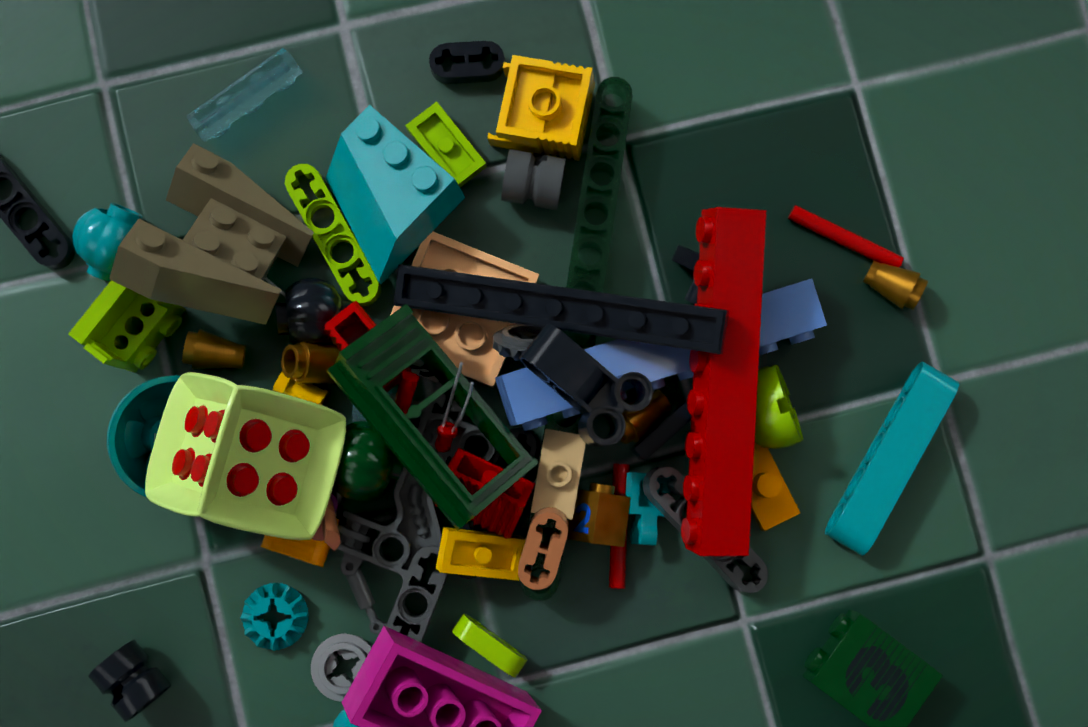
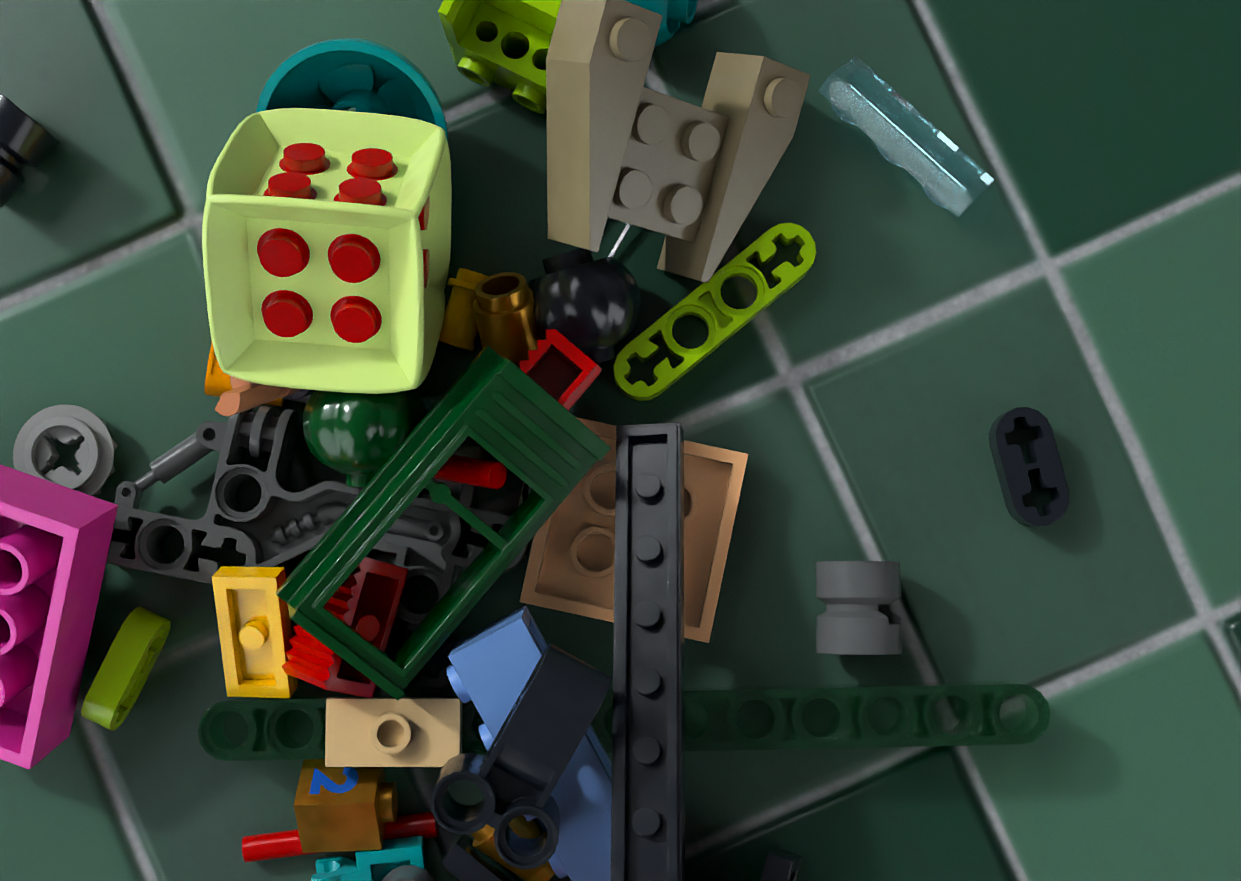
camera: 90 degrees right, 0 degrees up
pearl gold cone [182,329,246,369] -> none
teal gear [240,583,309,651] -> none
teal wedge [325,105,465,284] -> none
lime plate [405,101,487,187] -> none
piece [435,362,474,453] -> none
yellow piece [487,55,595,161] -> none
dark grey gear [493,324,543,361] -> none
nougat beam [518,507,569,590] -> none

